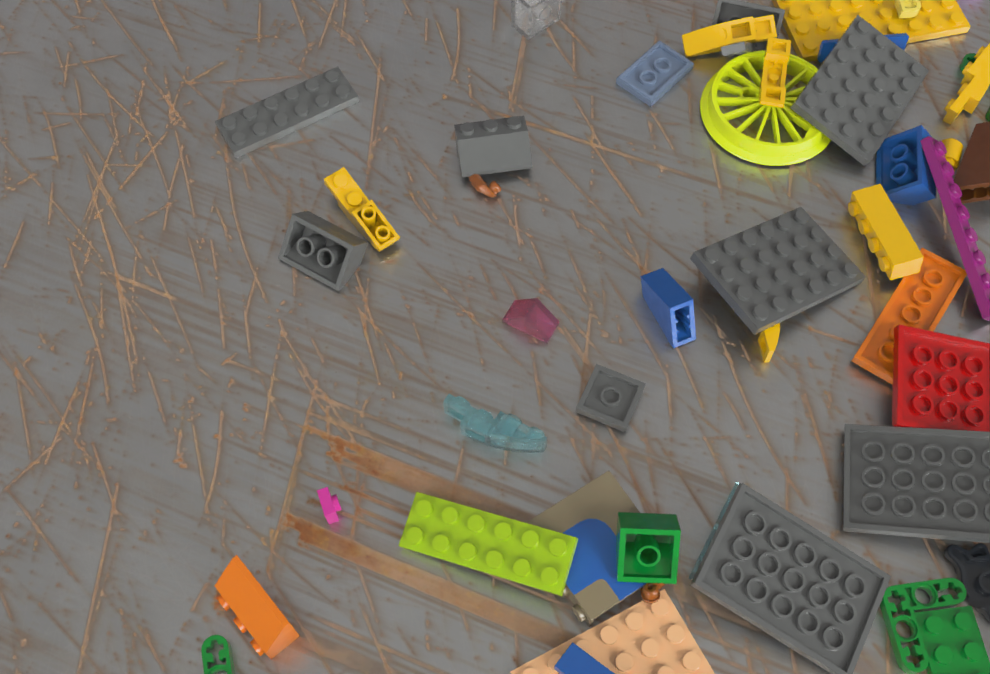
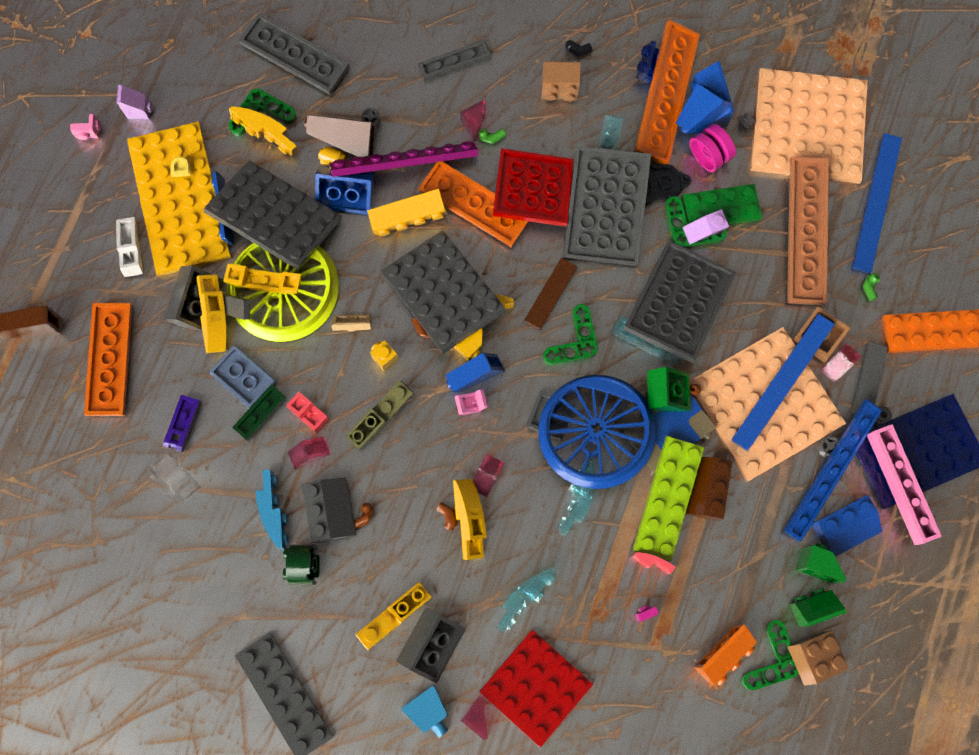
camera: 95 degrees left, 15 degrees up
none -> dark purple plate [163,395,201,452]
none -> dark green plate [232,384,287,441]
none -> dark azure slope [256,470,288,550]
none -> dark green brick [283,544,320,585]
none -> coral slope [286,392,329,433]
none -> clear pink slope [288,437,331,470]
none -> tan plate [332,314,372,332]
none -> olive slope [345,380,415,450]
none -> yellow brick [370,340,398,371]
none -> dark azure torso [401,685,448,738]
none -> dark orange arm [436,502,458,530]
none -> yellow slope [453,479,487,560]
none -> yellow slope [454,328,482,361]
none -> bright pink bracket [455,389,487,415]
none -> clear pink slope [461,696,487,740]
none -> red plate [479,630,593,748]
none -> clear light blue slope [497,568,556,633]
none -> reddish brown tile [524,258,578,330]
none -> blue piece [538,375,656,489]
none -> green beam [543,304,598,365]
none -> coral slope [632,552,675,574]
none -> lavender slope [682,209,729,245]
none -> reddish brown slope [685,457,733,521]

